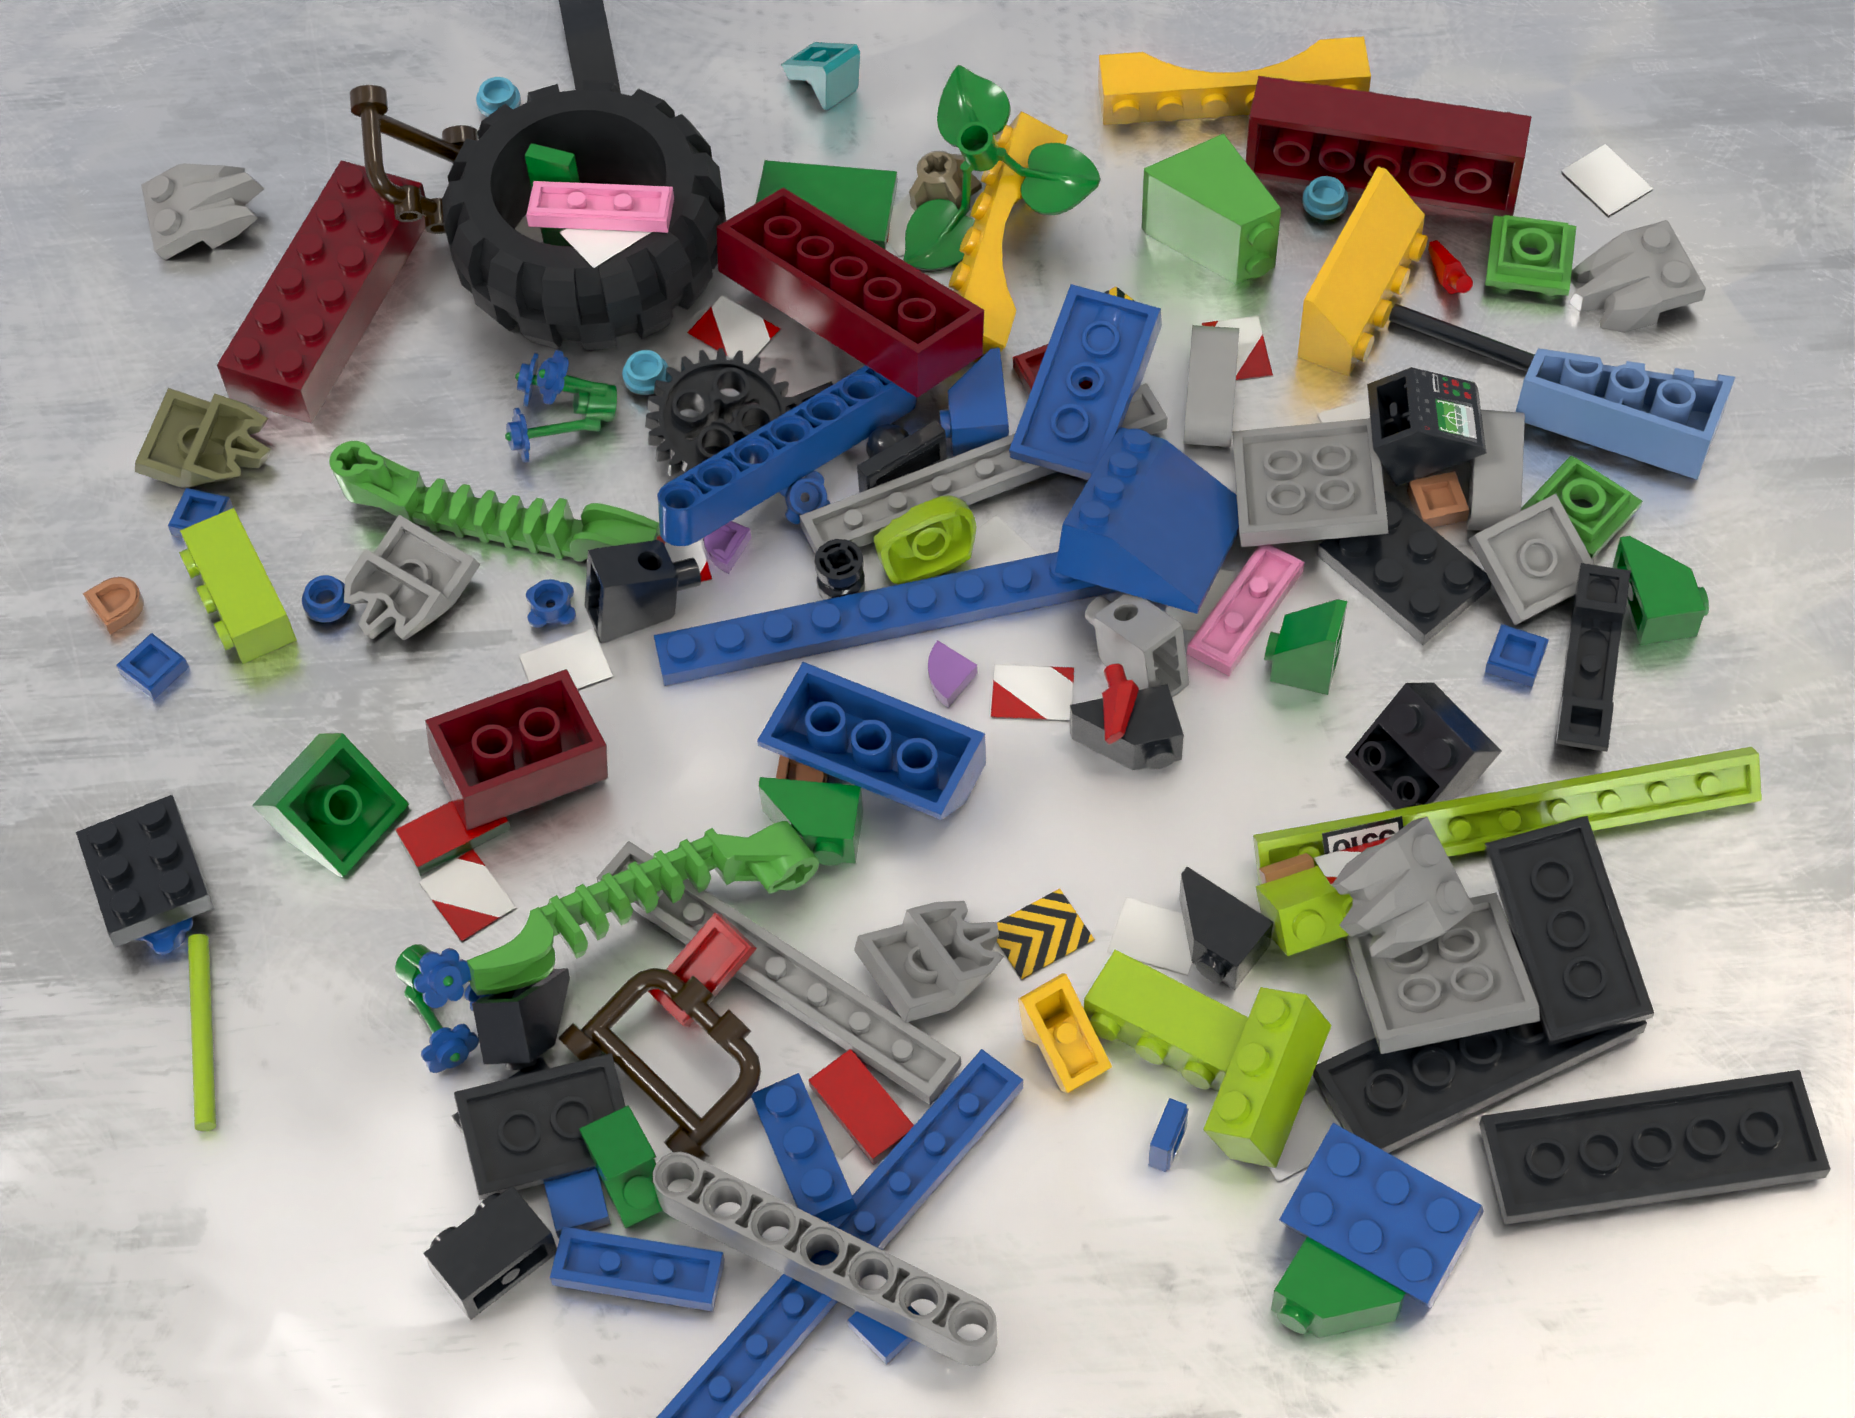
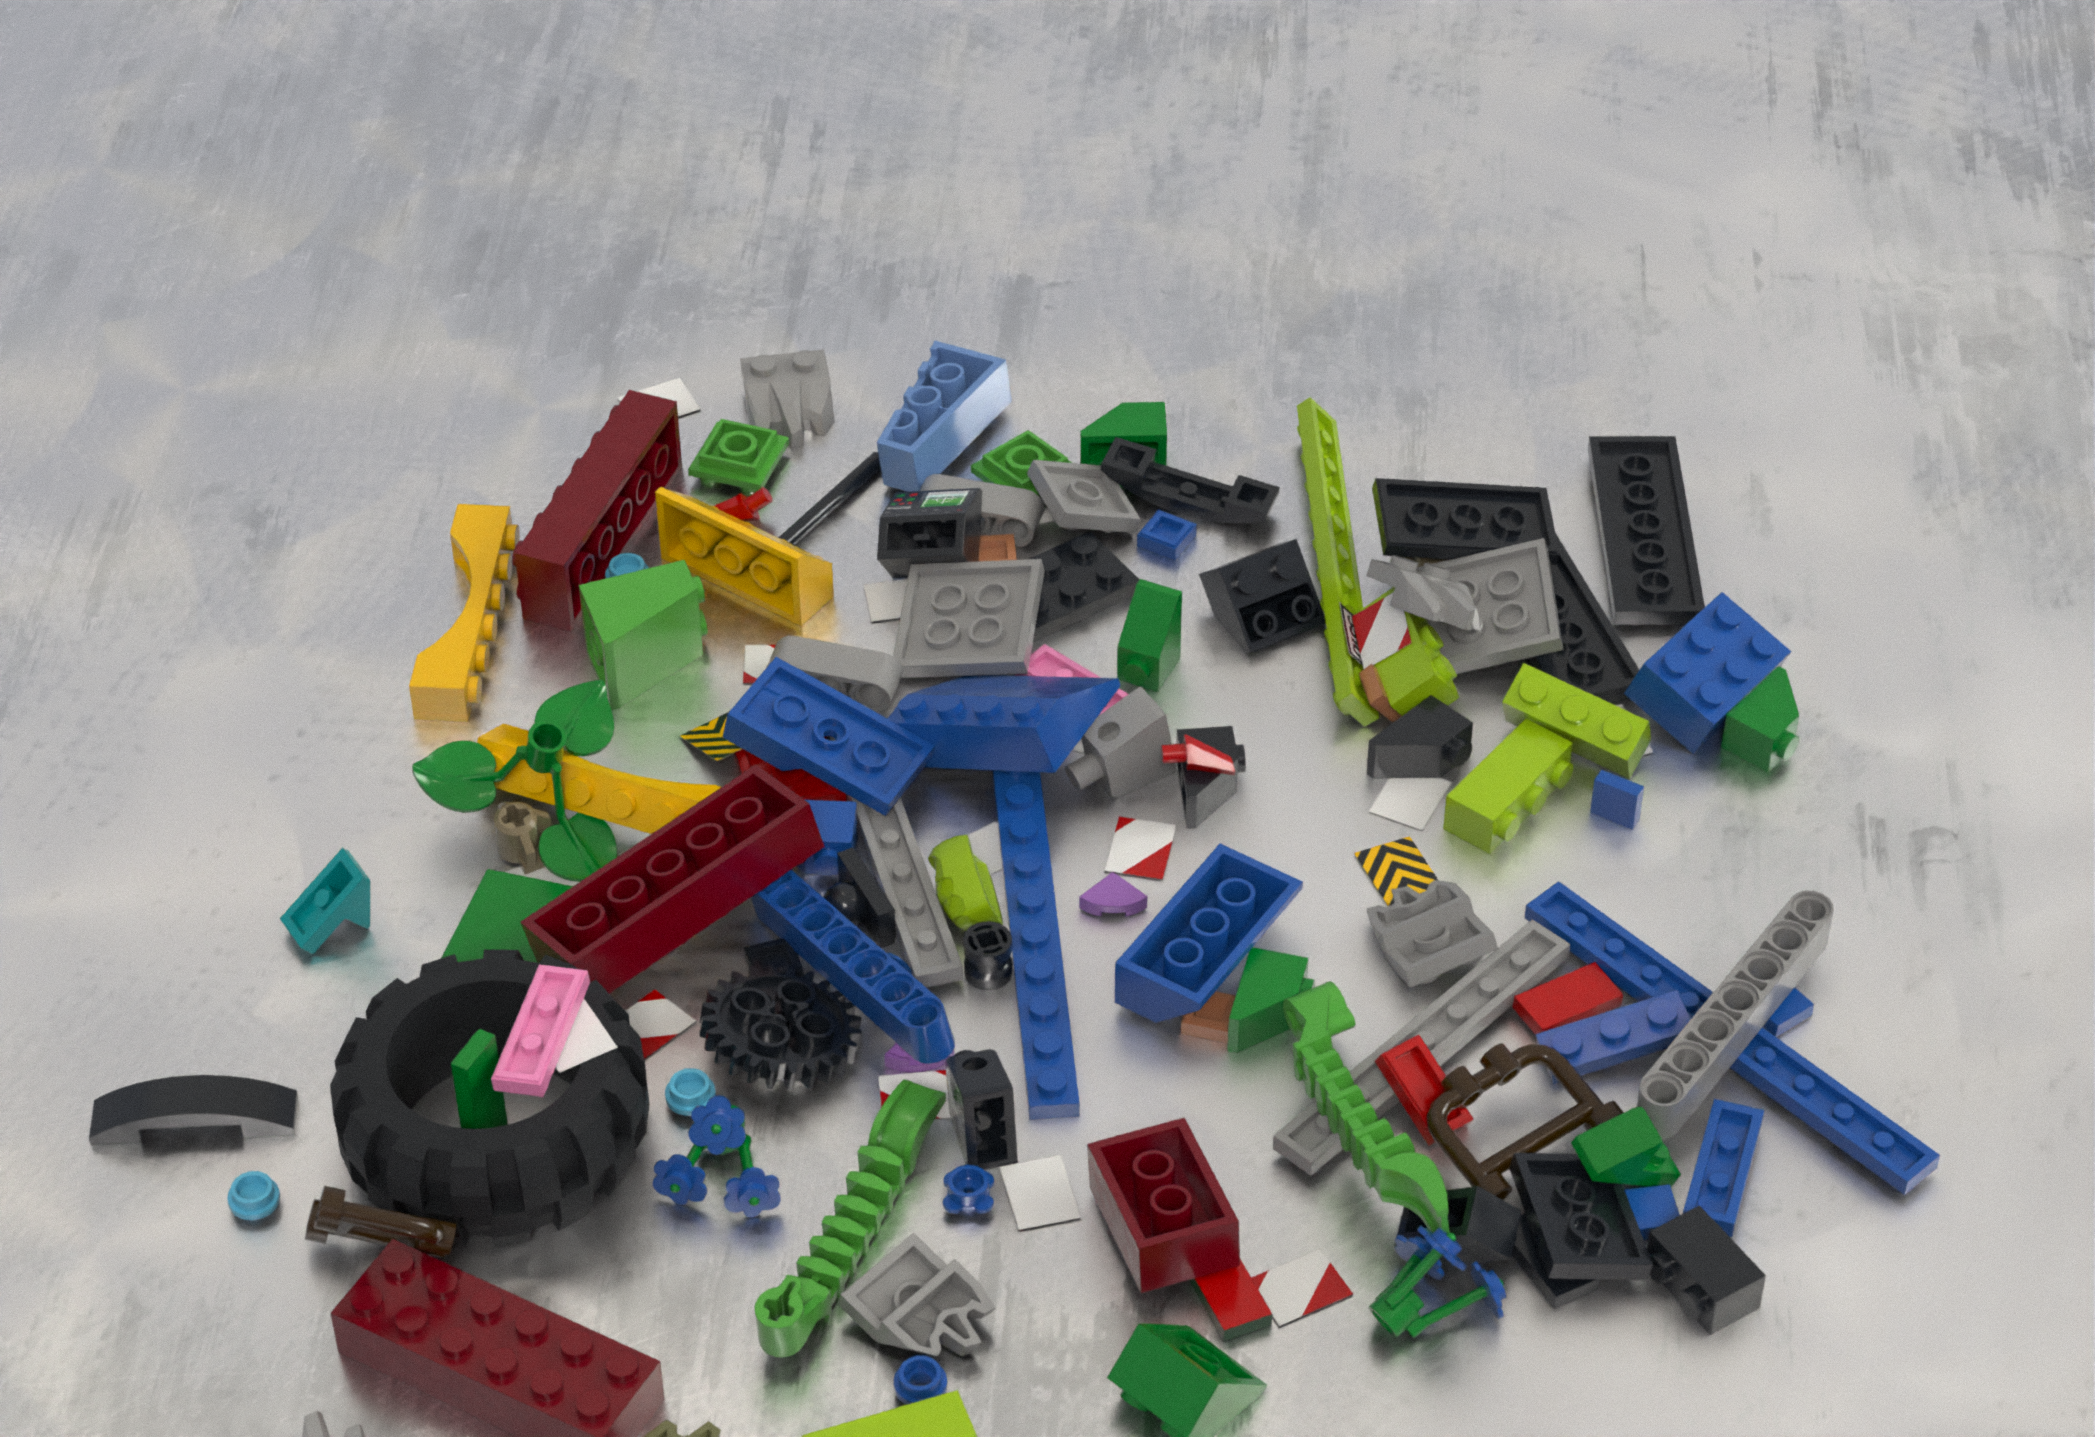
camera: 85 degrees left, 15 degrees down
yellow slope [1018,973,1112,1093] -> none

